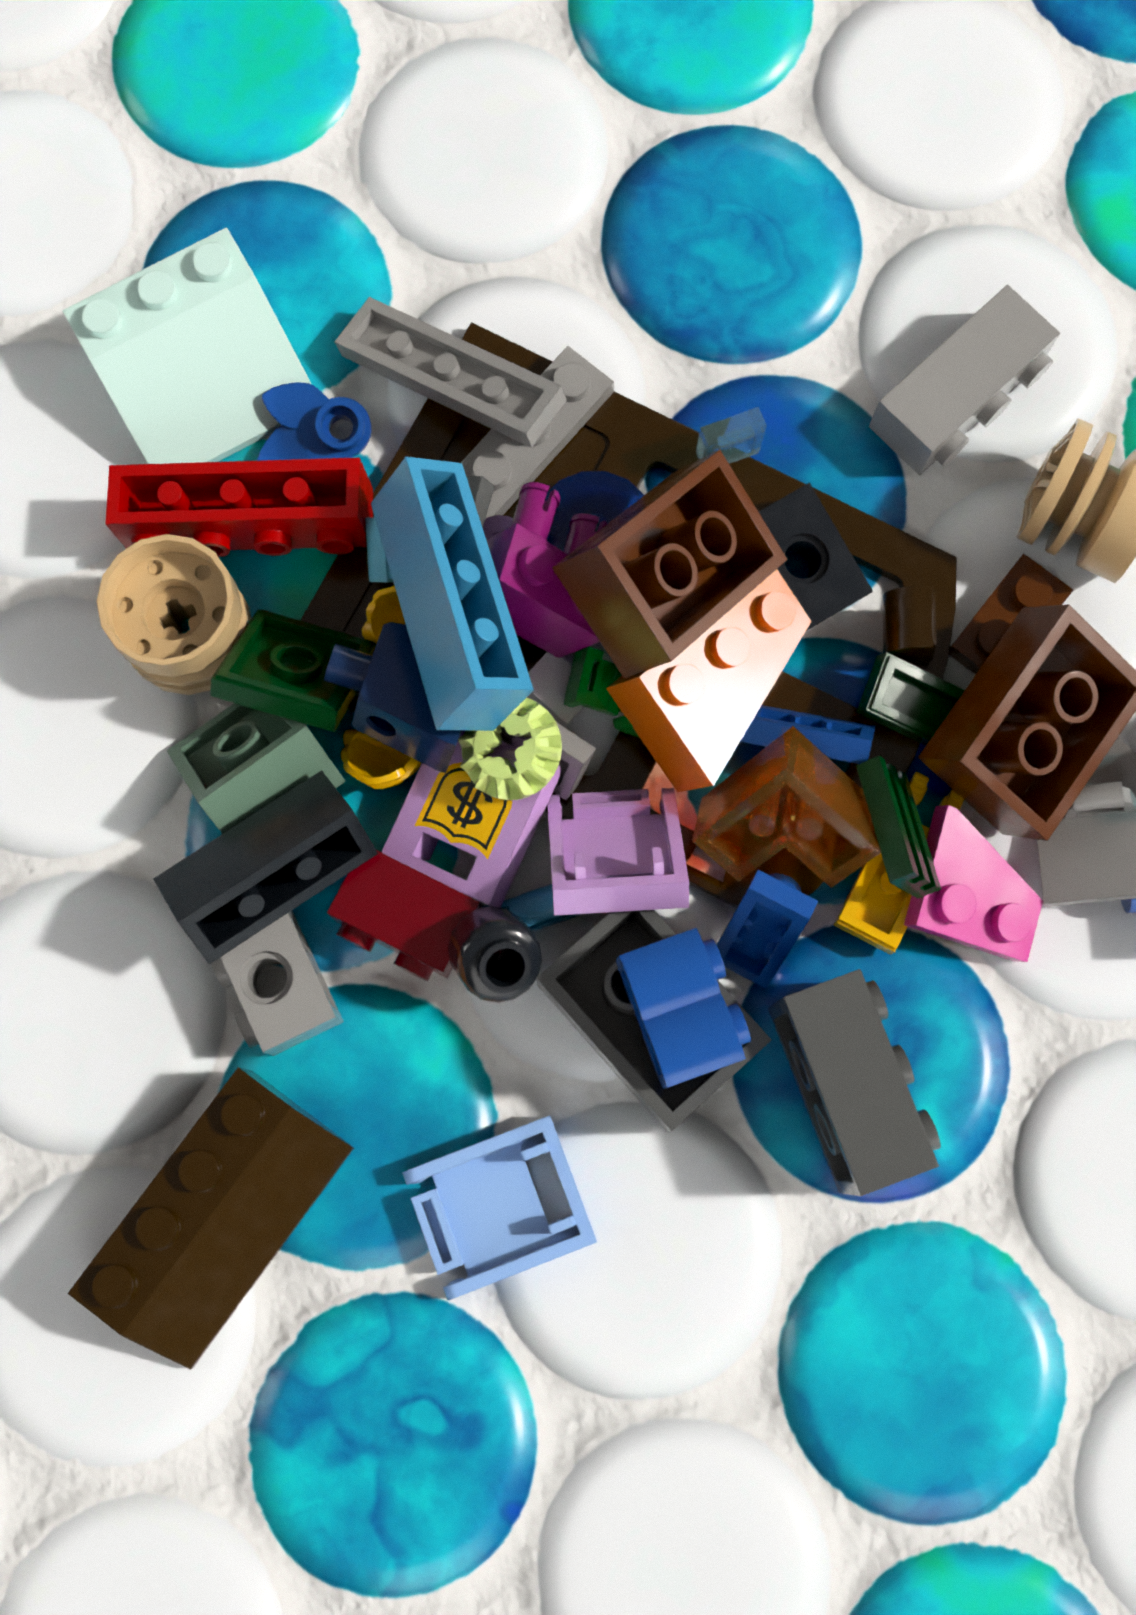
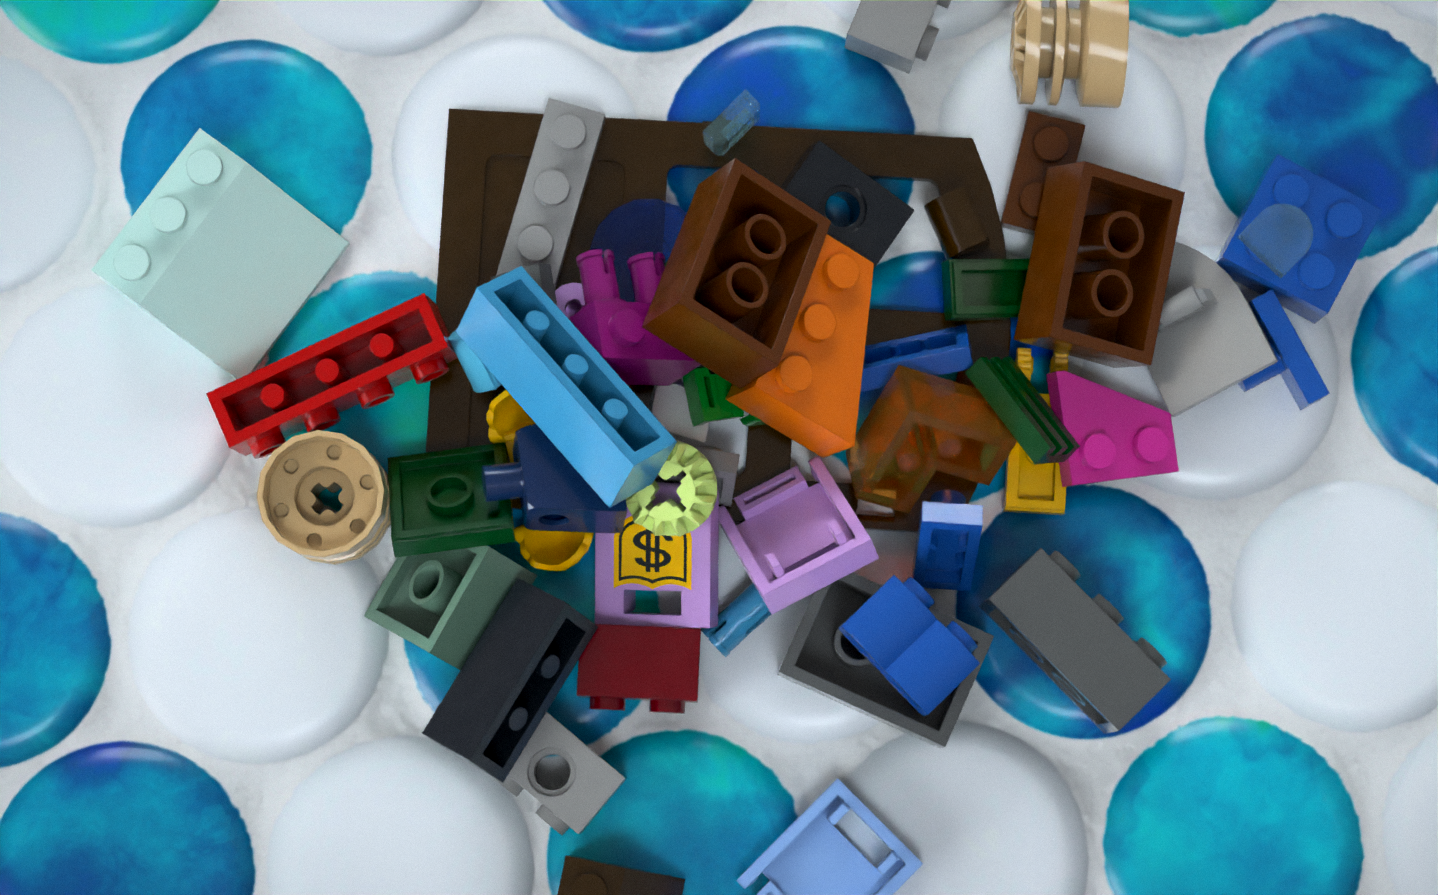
camera: 25 degrees left, 5 degrees up
blue plate [257,382,372,461] -> none
light grey plate [334,297,567,448] -> none
black head [448,906,542,1003] -> none

